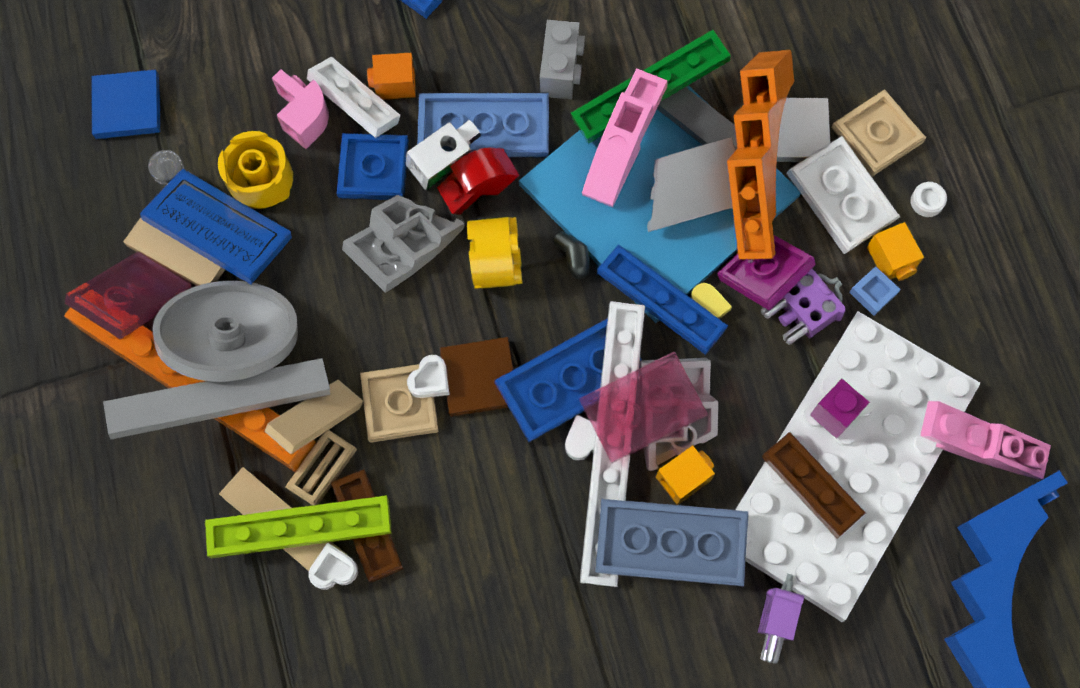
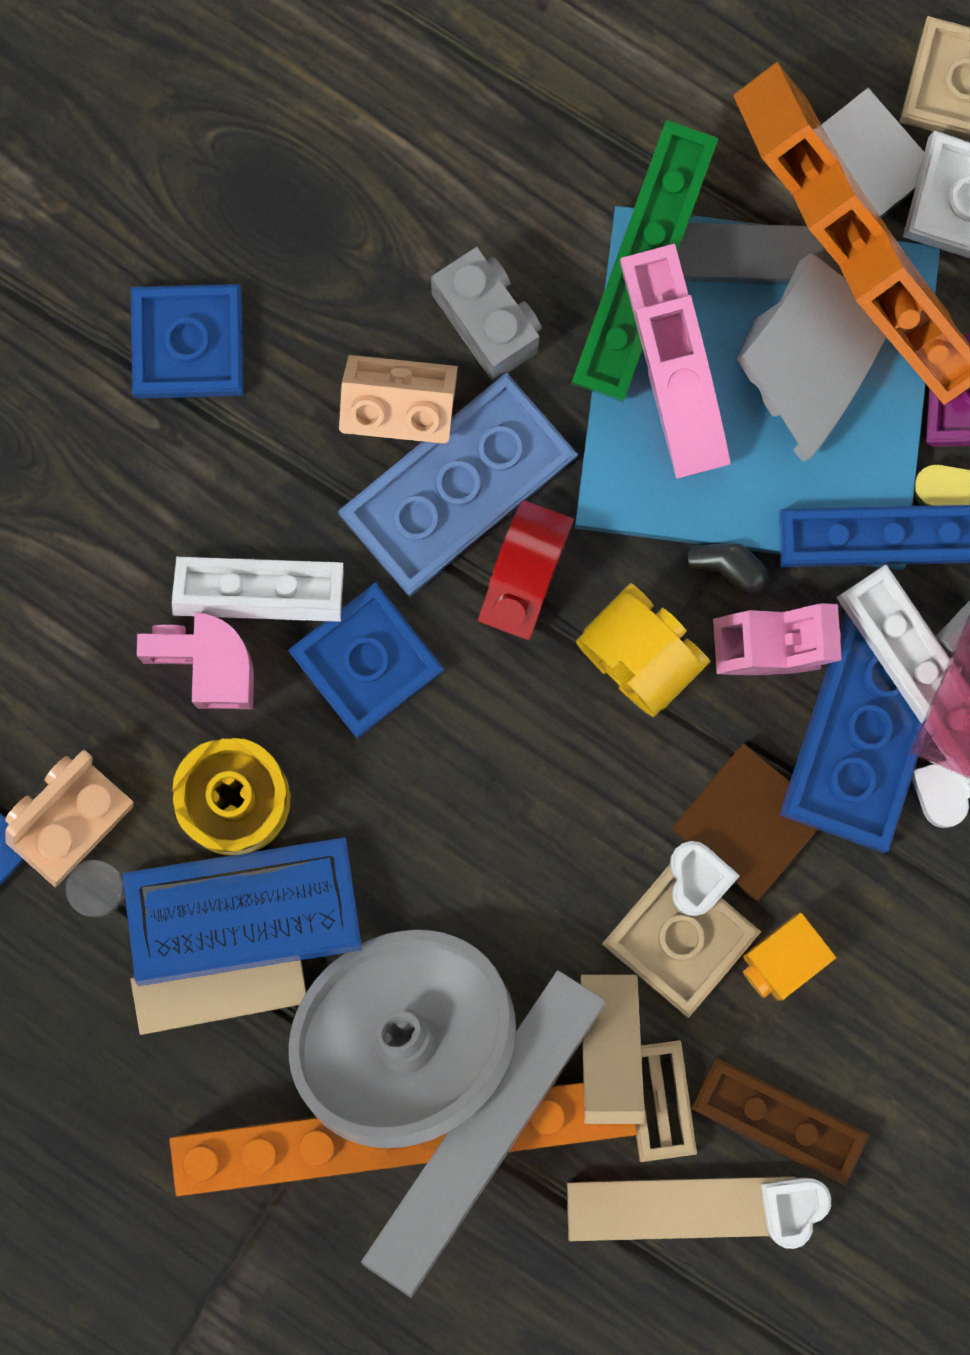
camera: 45 degrees left, 10 degrees up
clear pink tile [65,251,191,340] -> none
lime plate [205,496,392,558] -> none
light grey slope [342,195,465,293] -> none
orange brick [367,53,416,100] -> none
white torso [406,120,481,191] -> none
none -> light nougat bracket [5,750,134,888]
none -> light nougat bracket [339,355,458,444]
none -> bright pink brick [713,603,842,675]
none -> light orange brick [742,913,836,1001]

